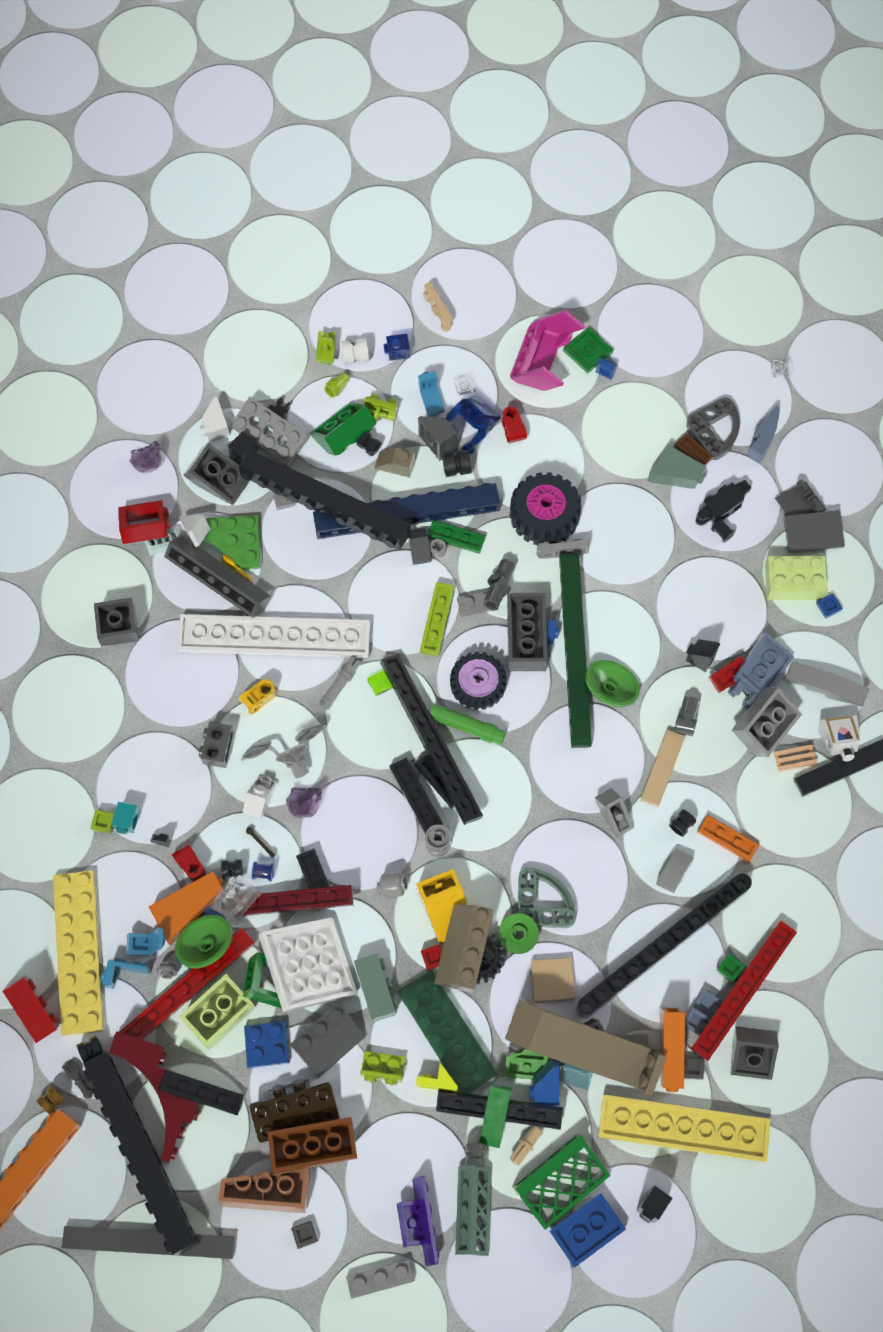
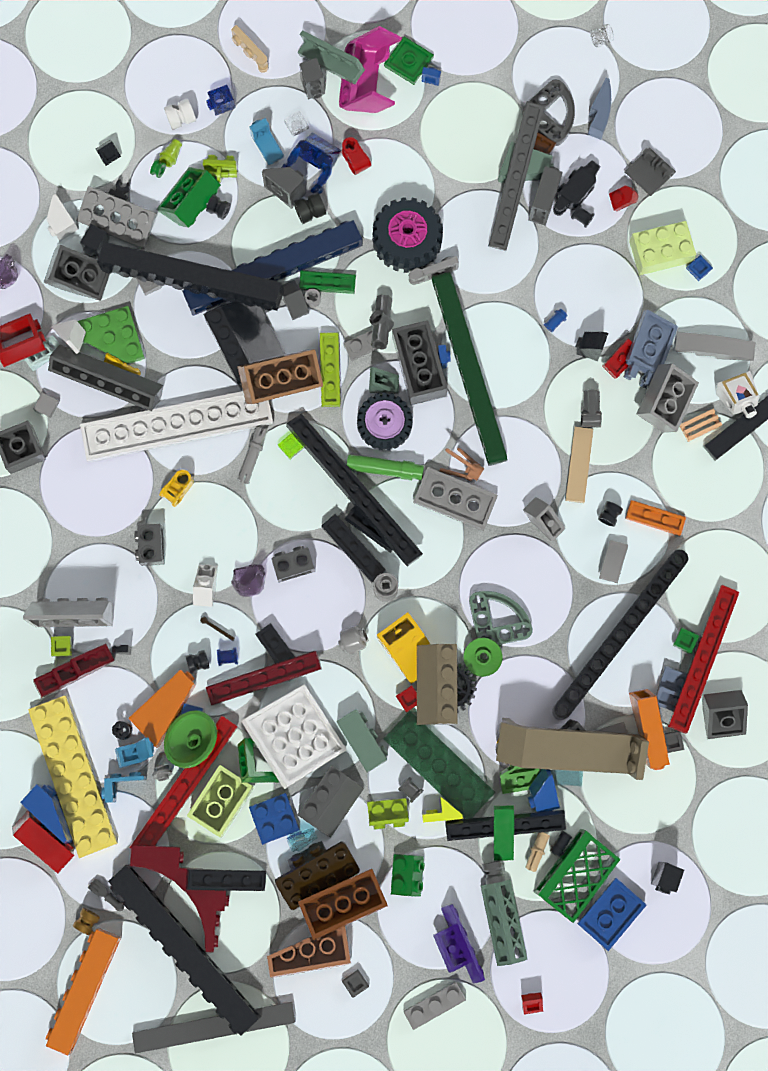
camera: 15 degrees left, 10 degrees up
black wheel [76,1035,103,1063] -> none
teal brick [111,802,140,835] -> none
red piece [171,843,206,882] -> none
clear brick [212,875,261,924] -> none
light grey plant [241,724,326,779] -> none
lime hips [316,331,336,365] -> none
dark tan slope [374,447,415,478] -> none
tan tile [531,958,575,1002] -> none
bright green dish [585,660,640,707] -> none
light yellow plate [598,1094,770,1163] -> none
dark grey tile [783,510,845,554] -> none
none -> blue slope [20,784,73,843]
none -> light grey slope [23,597,113,627]
none -> light grey tile [33,392,59,418]
none -> dark red slope [33,644,114,698]
none -> black plate [95,140,121,166]
none -> black bush [112,721,132,740]
none -> green bush [150,159,166,178]
none -> black slope [203,302,286,385]
none -> medium nougat brick [238,349,323,404]
none -> dark grey brick [271,546,315,583]
none -> clear light blue cone [286,828,317,852]
none -> sand green fence [297,30,365,85]
none -> dark grey brick [299,58,325,100]
none -> sand green slope [369,367,399,394]
none -> green bracket [391,854,425,897]
none -> dark grey bush [398,777,424,803]
none -> light grey plate [413,467,498,531]
none -> nougat plant [440,447,484,482]
none -> dark grey tile [488,101,544,251]
none -> red plate [521,992,544,1015]
none -> dark grey window [528,166,563,226]
none -> blue pin [544,309,568,332]
none -> black pin [549,831,572,857]
none -> red plate [609,185,639,212]

